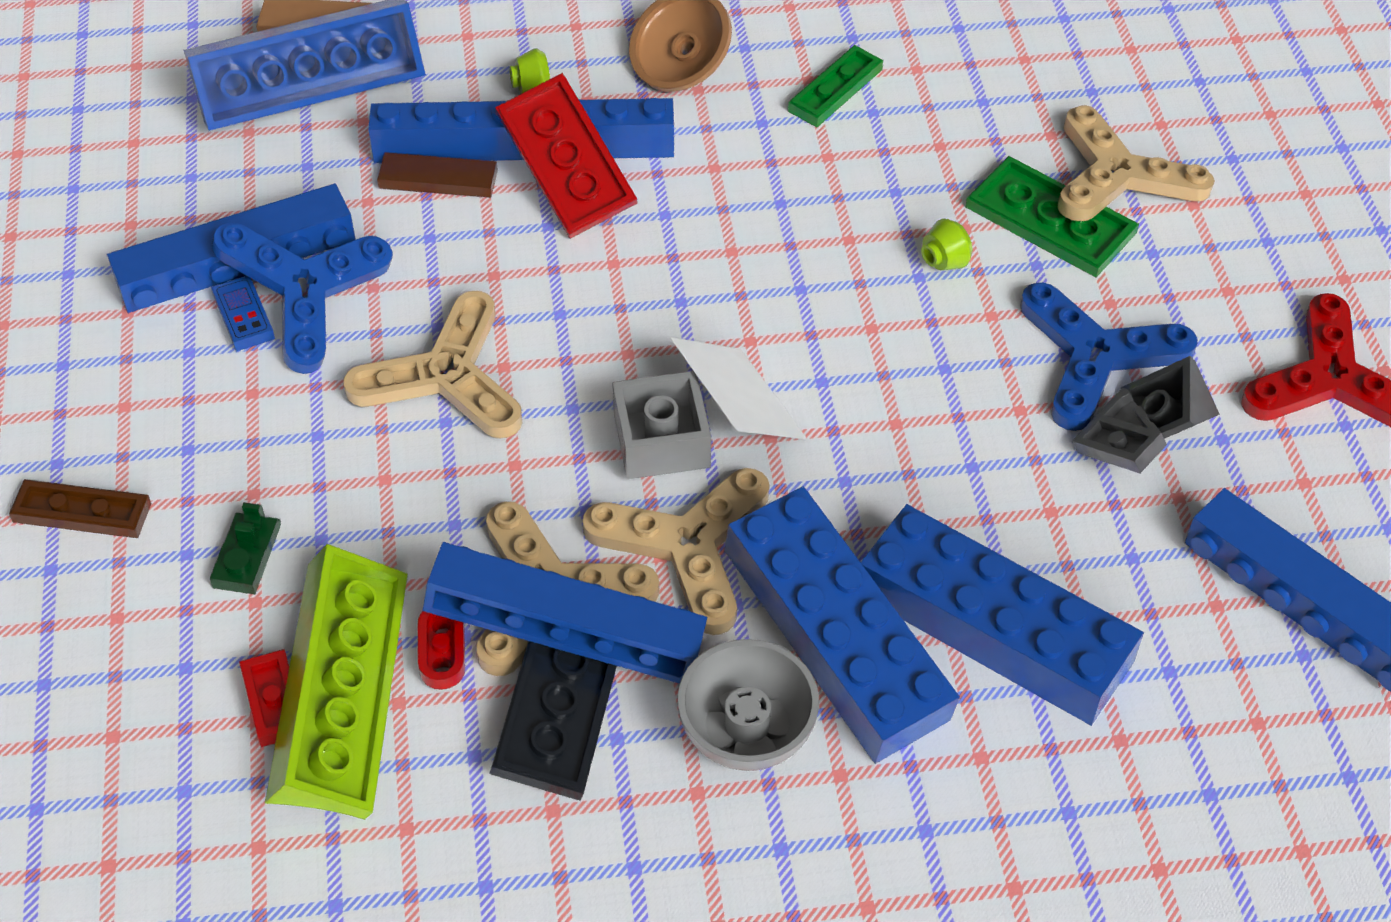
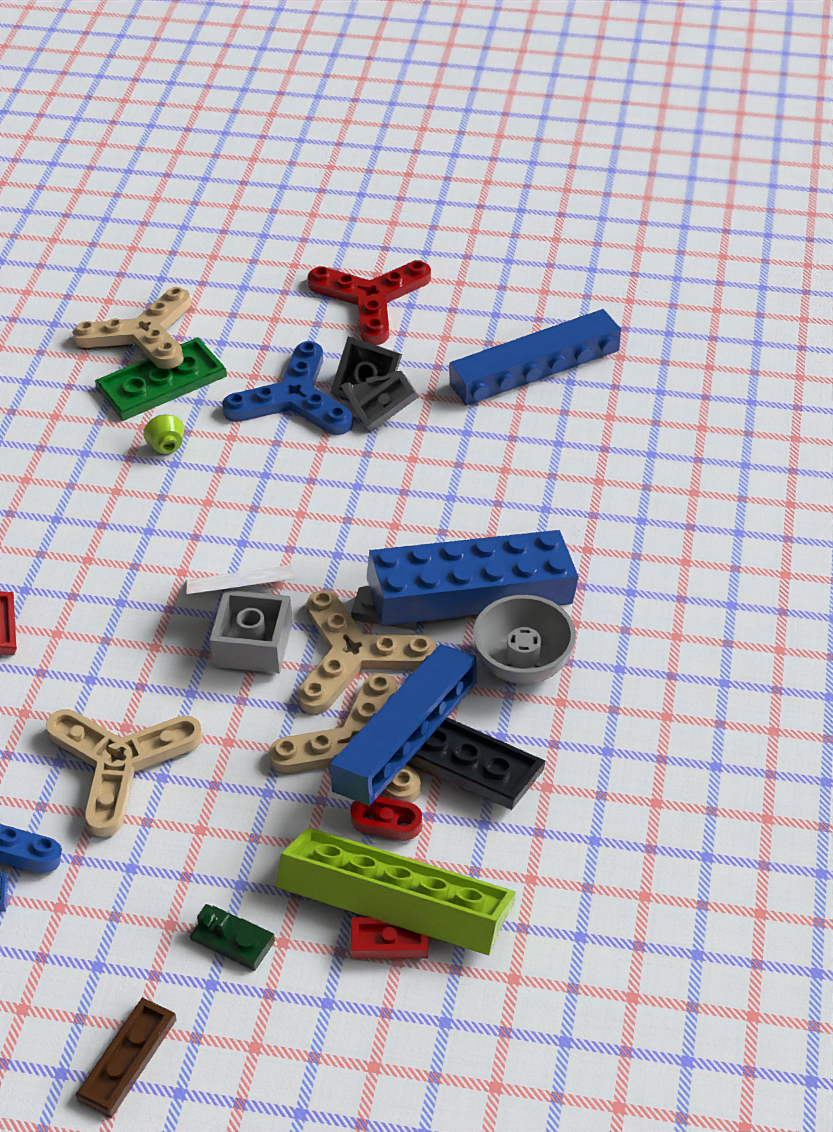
camera: 70 degrees left, 5 degrees down
blue brick [860,504,1144,726] -> none

